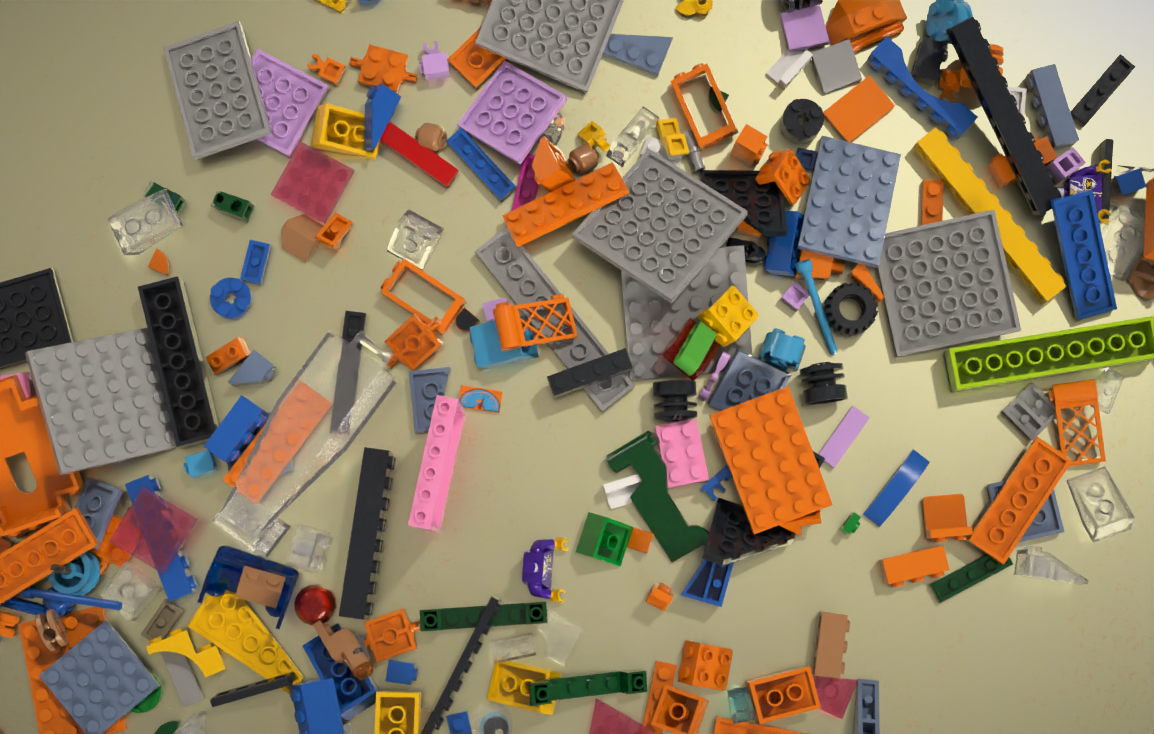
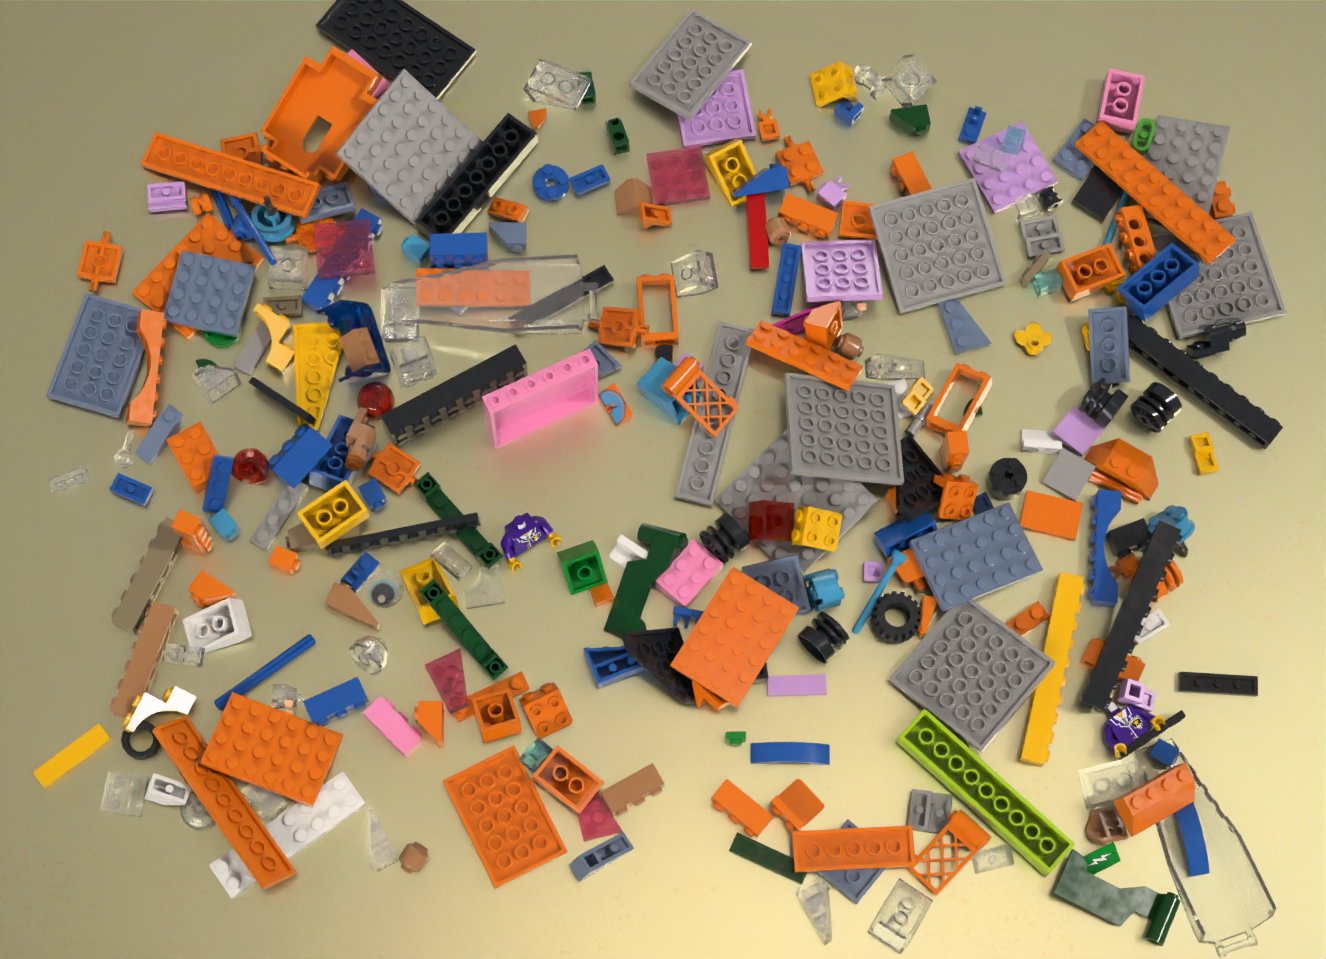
camera: 50 degrees right, 10 degrees down
medium nougat head [35,609,69,651] -> none
black brick [547,348,633,399] -> none
yellow plate [577,121,611,152] -> none
orange plate [645,582,674,611] -> none
bright green beam [673,321,717,376] -> none
lavender piece [699,352,731,401] -> none
black piece [726,238,766,264] -> none
sand blue brick [1026,63,1079,150] -> none
blue plate [1050,189,1117,320] -> none
none -> orange brick [778,193,839,239]

